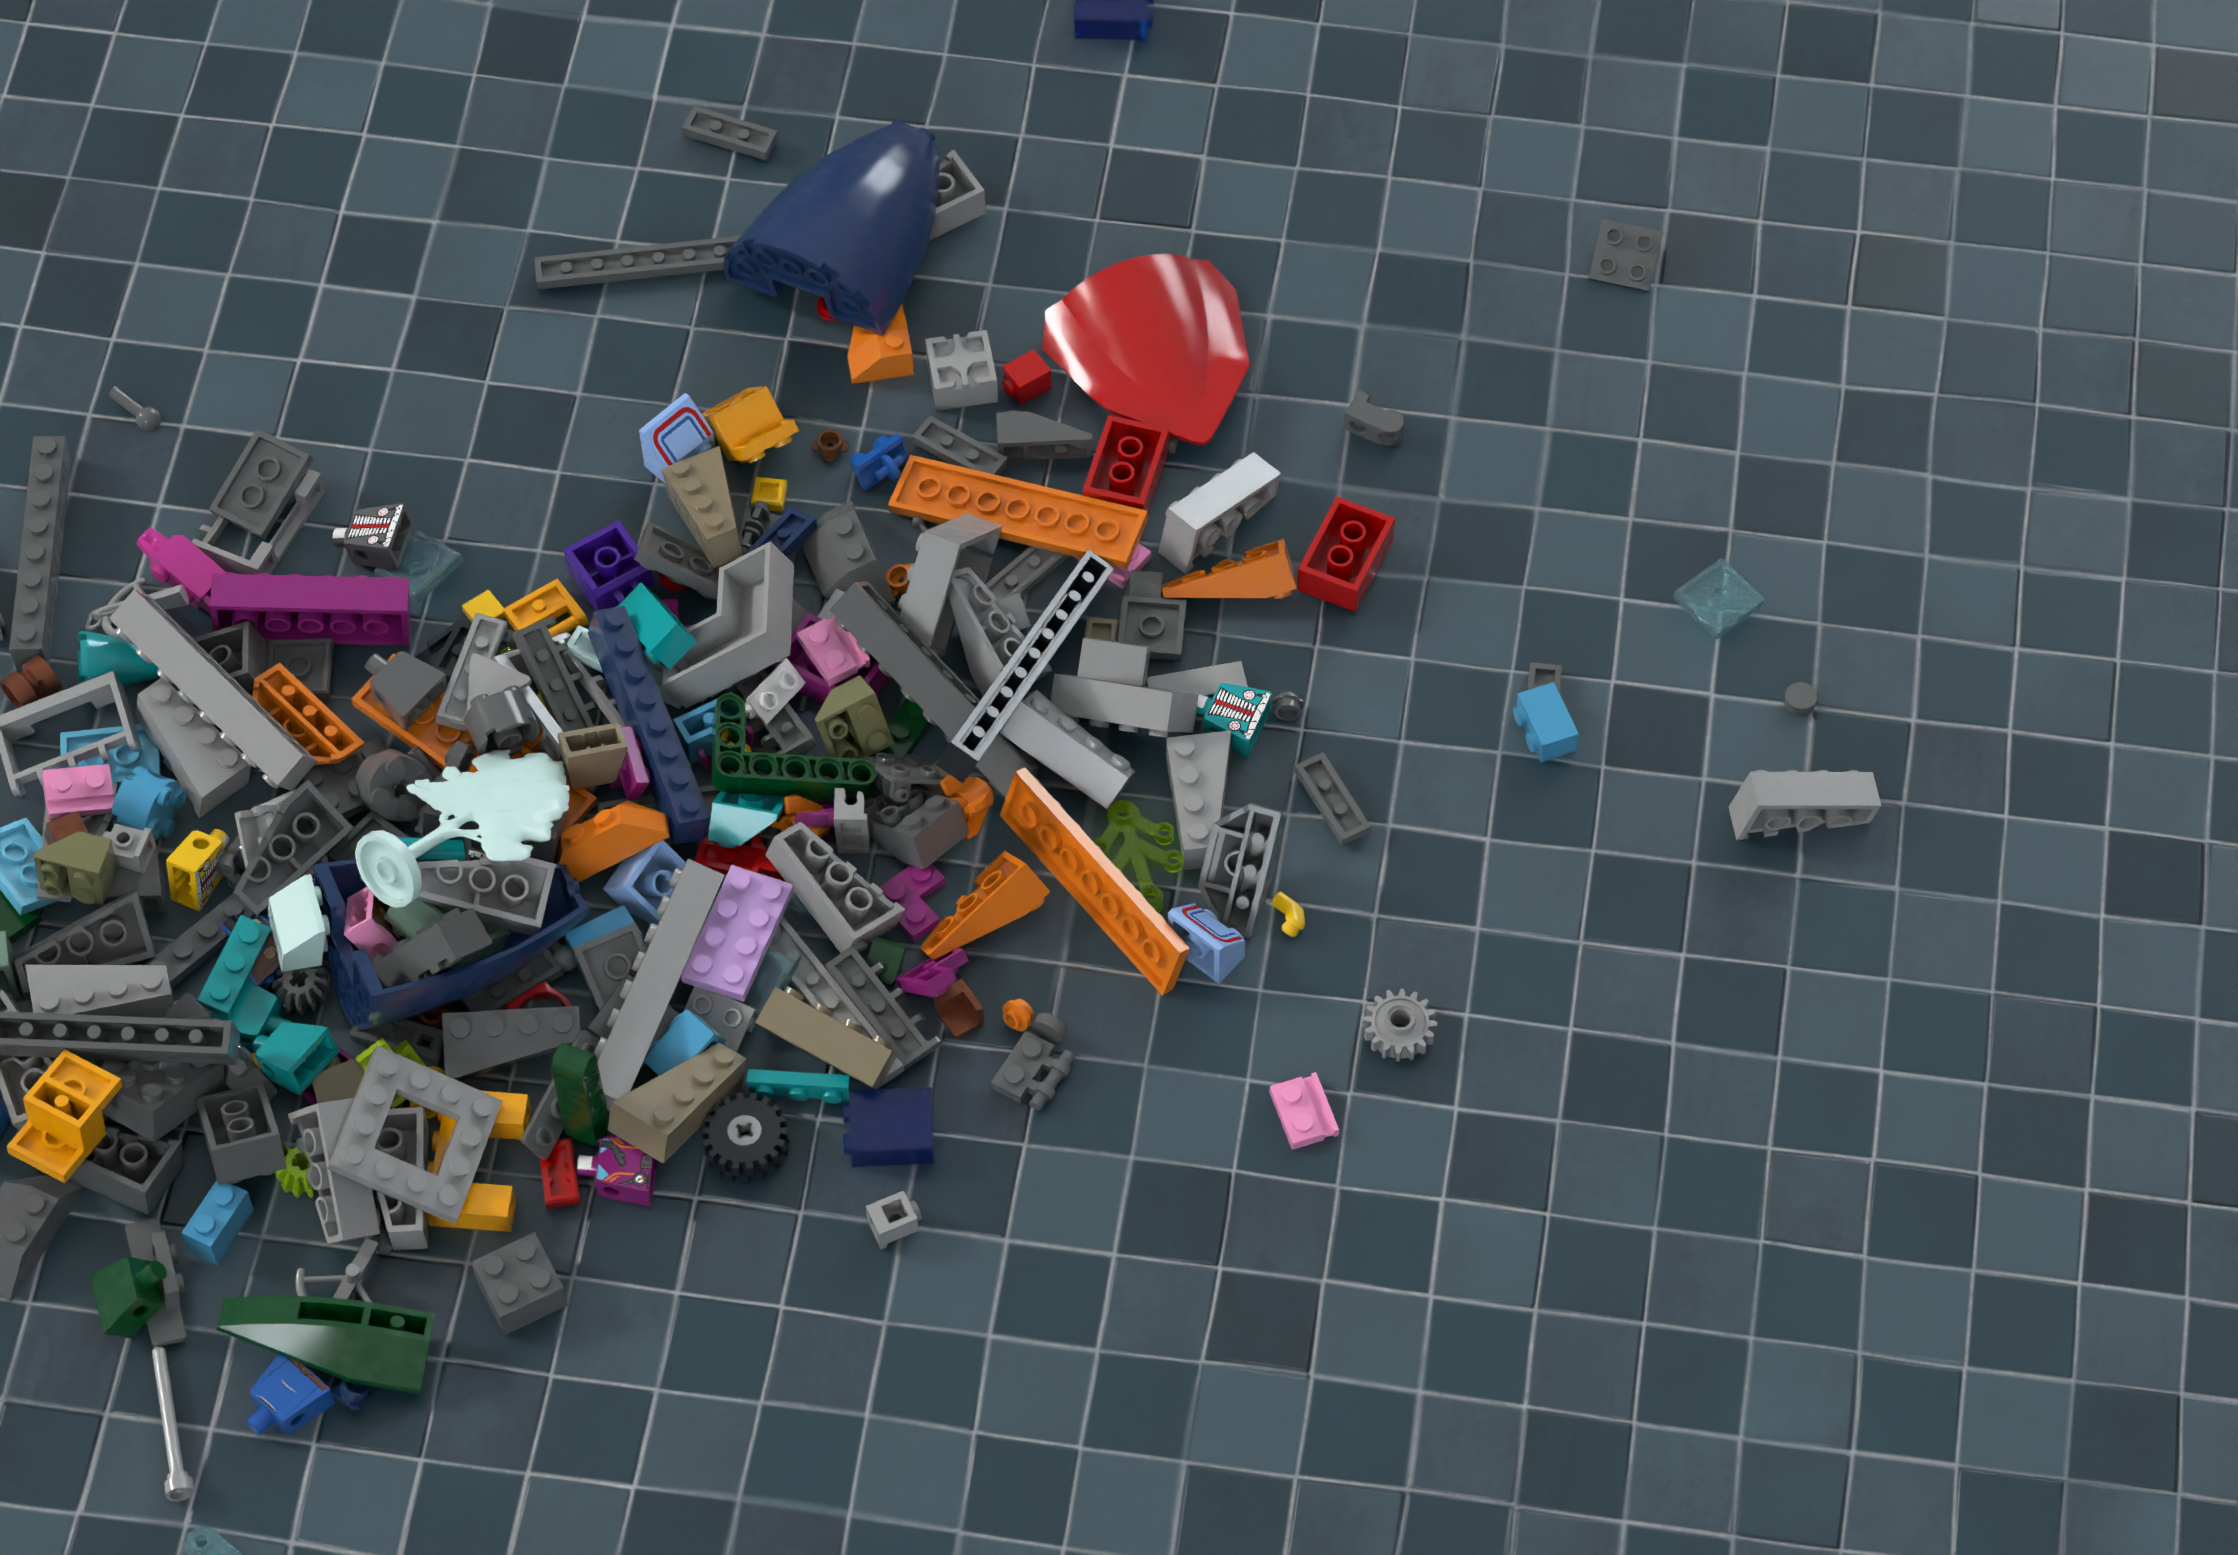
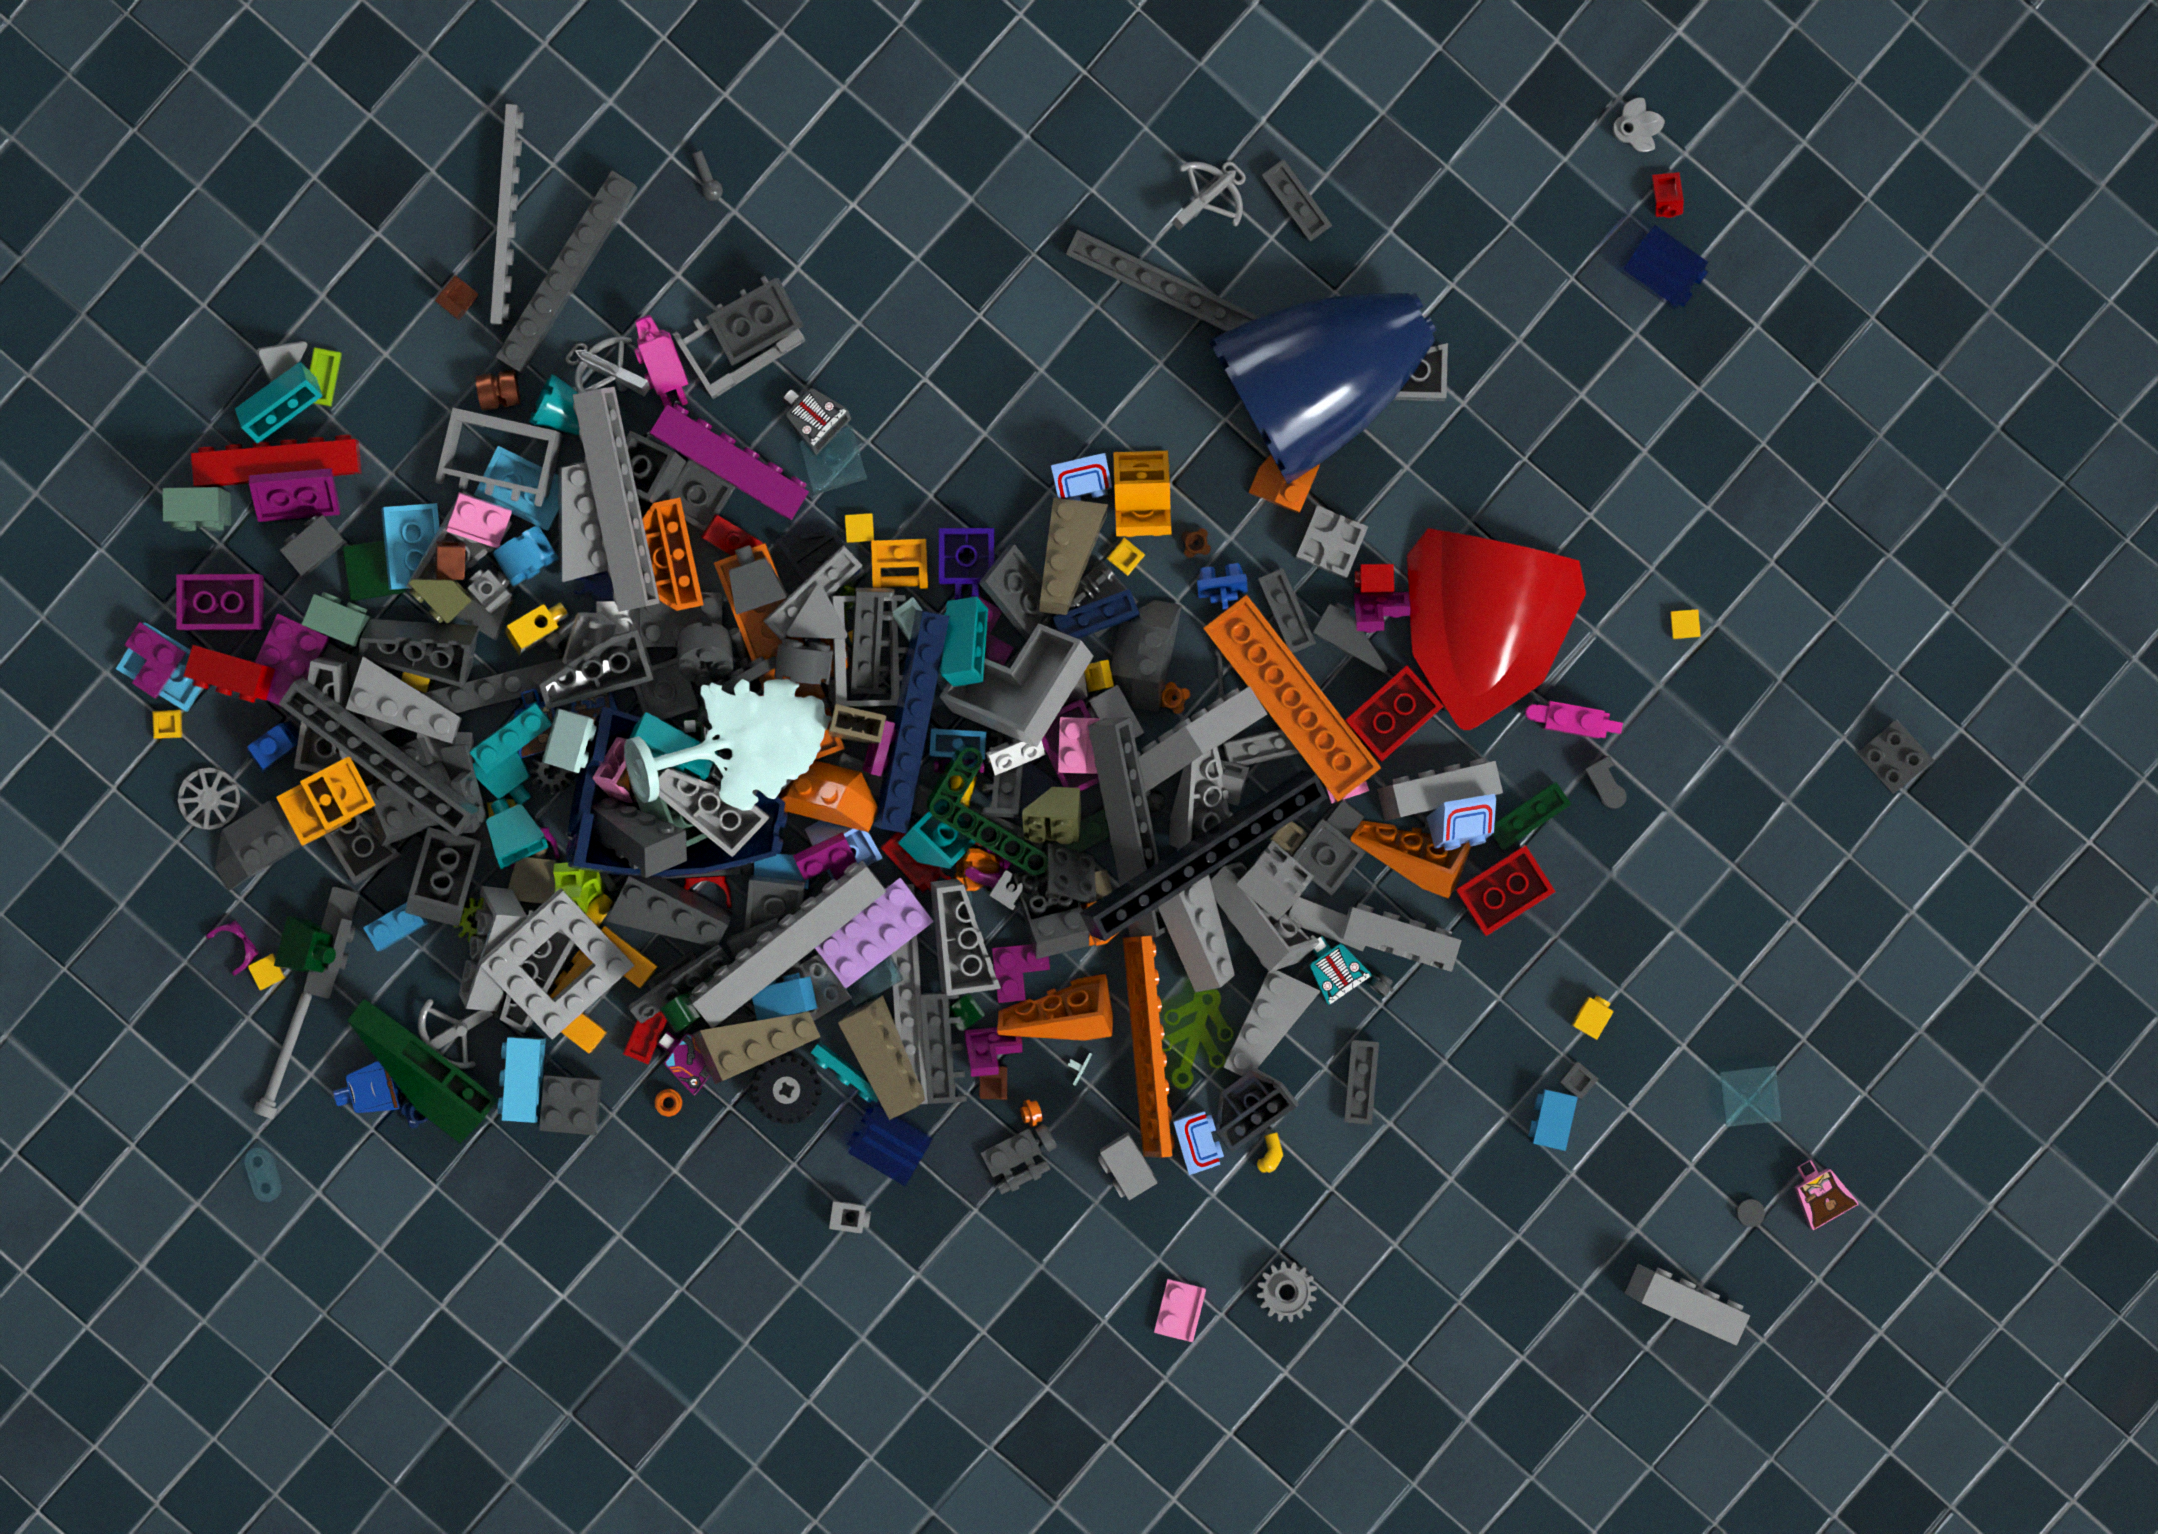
camera: 40 degrees right, 30 degrees up
none -> magenta cap [206,921,259,976]
none -> yellow tile [248,954,286,991]
none -> medium azure brick [498,1036,546,1123]
none -> clear blue plate [573,573,614,601]
none -> orange plate [655,1089,682,1117]
none -> red plate [701,514,763,556]
none -> magenta plate [793,832,857,881]
none -> light aqua piece [1068,1053,1092,1086]
none -> yellow plate [1084,660,1114,692]
none -> light grey brick [1098,1132,1157,1200]
none -> light grey piece [1172,161,1246,230]
none -> light grey wedge [1340,903,1462,972]
none -> magenta plate [1354,592,1410,633]
none -> light blue slope [1427,794,1496,850]
none -> dark green plate [1492,782,1571,851]
none -> dark pink hinge [1524,701,1623,739]
none -> yellow brick [1571,995,1614,1040]
none -> yellow tile [1670,609,1701,639]
none -> torso [1794,1160,1858,1230]

